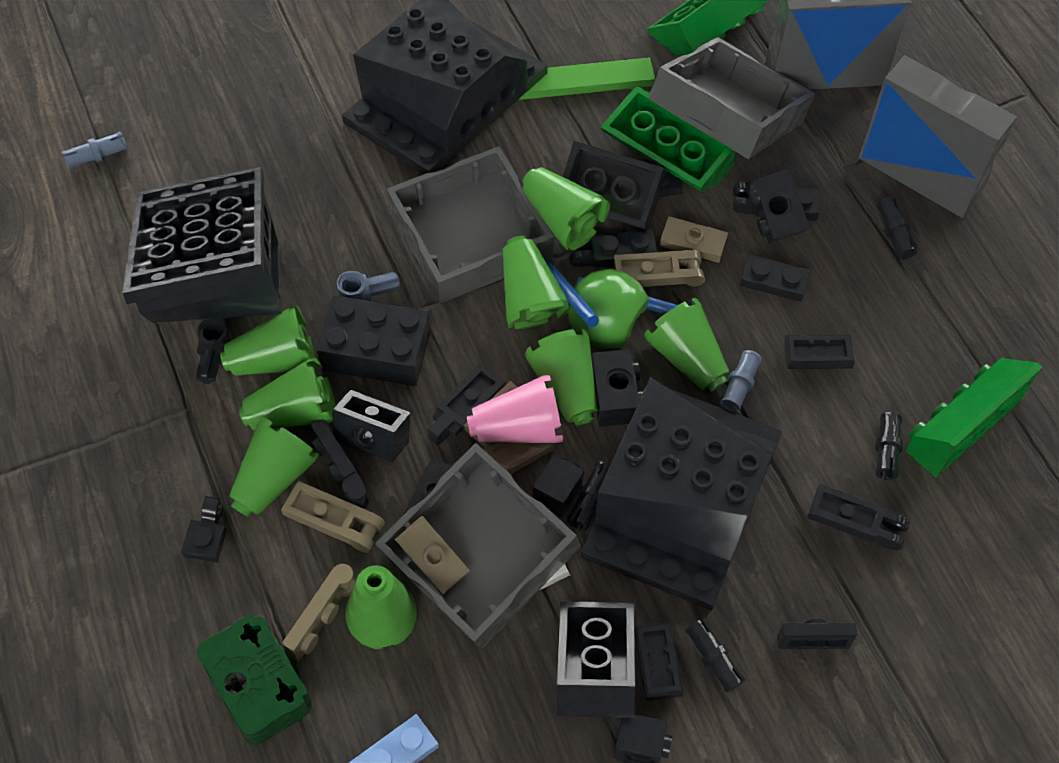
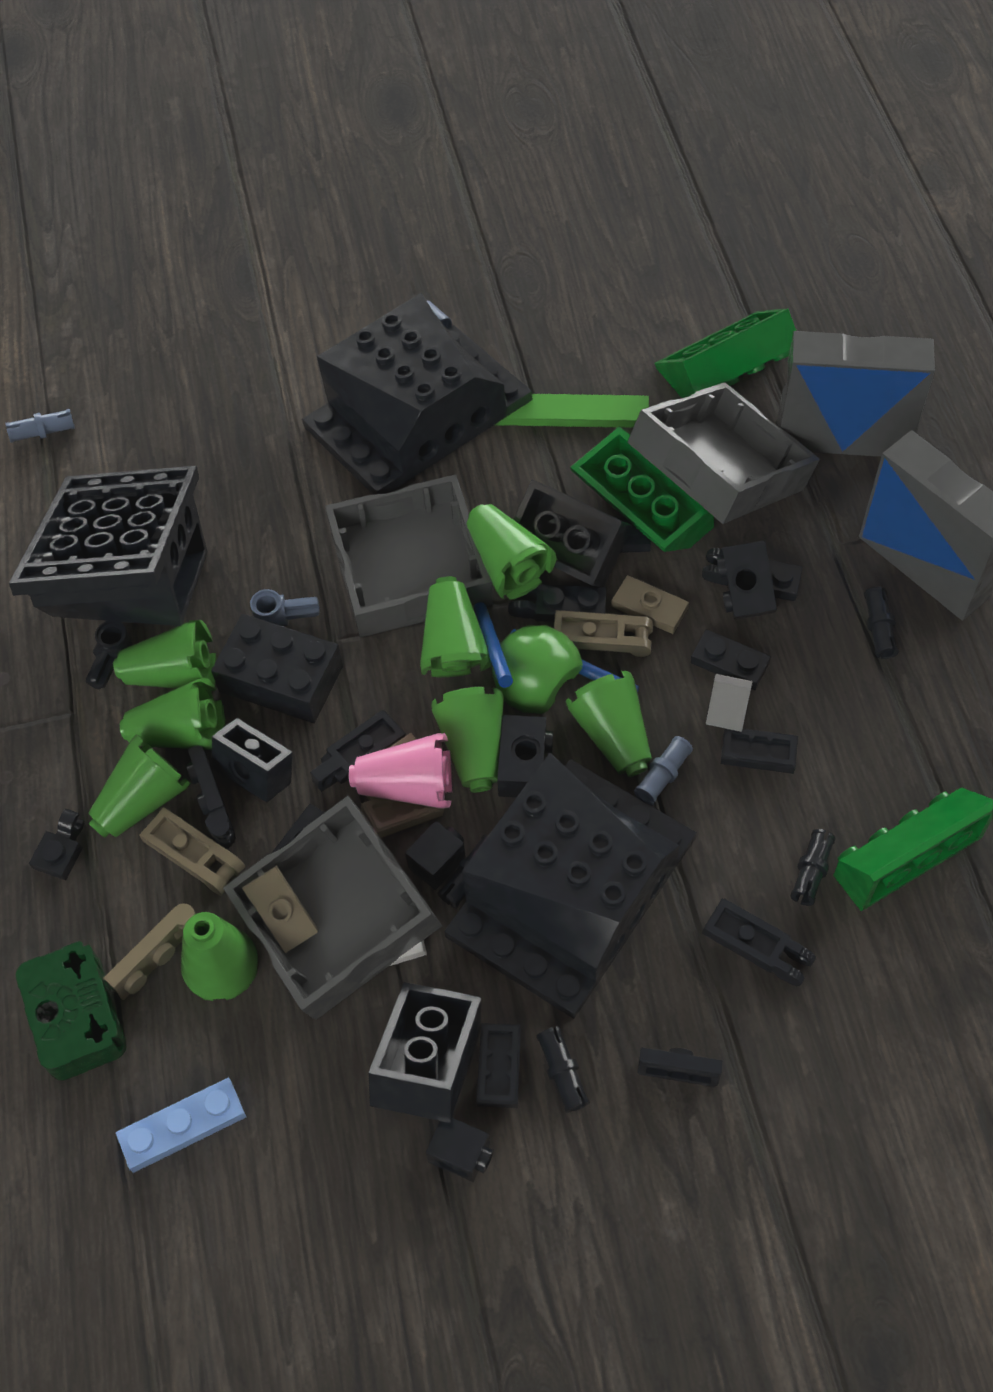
camera: 15 degrees right, 0 degrees up
none -> light grey slope [706,674,752,732]

